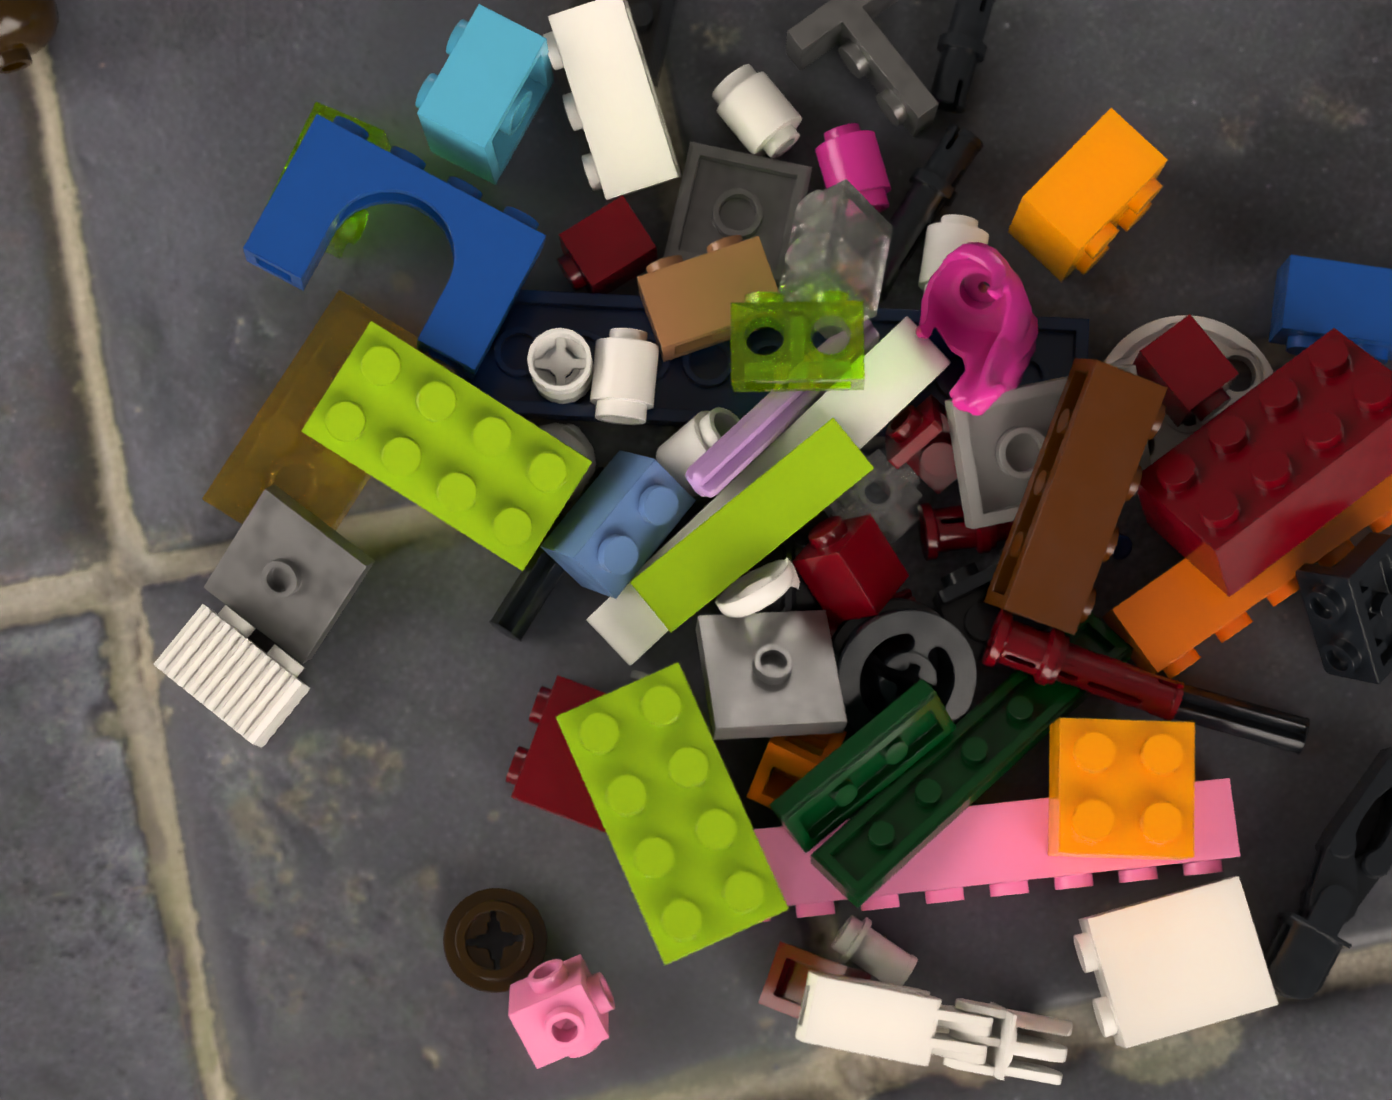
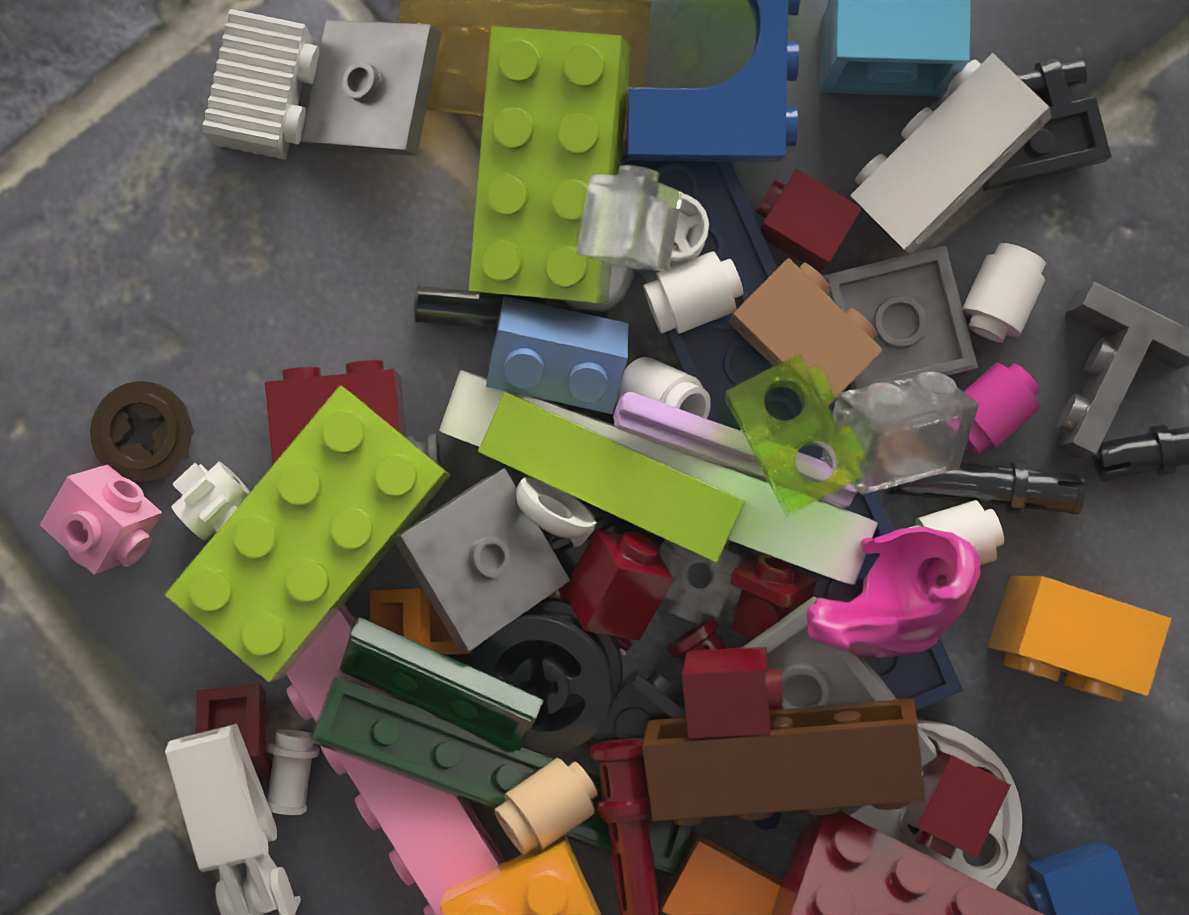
camera: 60 degrees right, 5 degrees up
none -> white gear [171,462,250,540]
none -> tan brick [494,758,597,855]
none -> clear brick [576,166,683,272]
none -> dark red brick [682,647,784,739]

